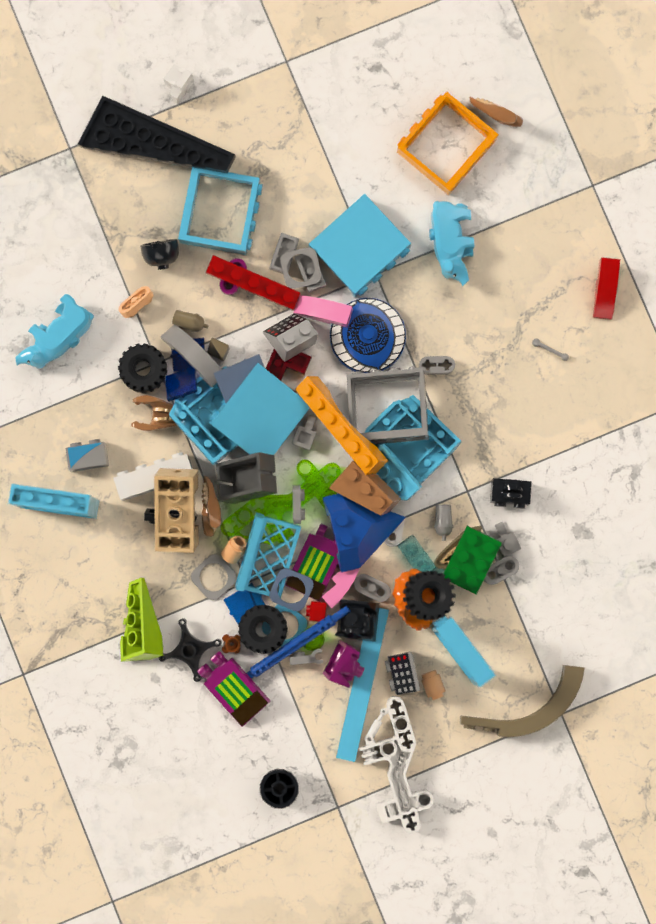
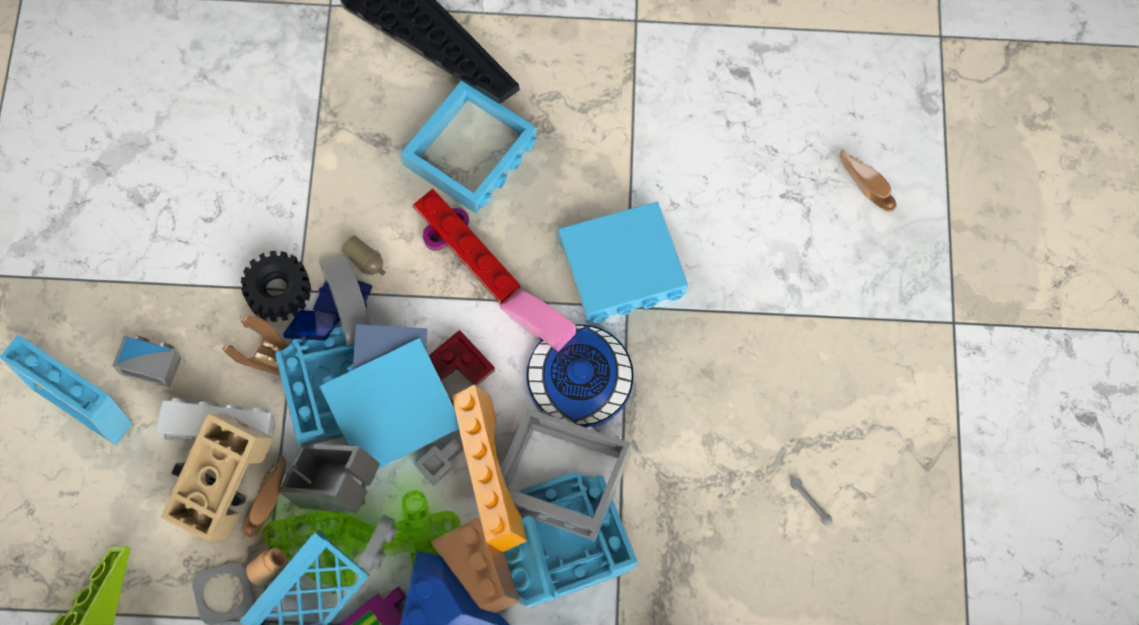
camera: 20 degrees right, 15 degrees down
medium azure animal [15,294,94,369] -> none
light nougat plate [119,286,153,318] -> none
black cylinder [140,239,179,270] -> none
dark tan slope [207,338,230,361] -> none
light grey slope [263,313,318,362] -> none
light grey plate [269,233,299,274] -> none
light grey piece [281,247,321,289] -> none
light grey plate [295,254,326,293] -> none
light orange window [397,91,499,196] -> none
light grey beam [419,356,455,375] -> none
medium azure animal [429,201,475,286] -> none
red slope [593,257,620,320] -> none

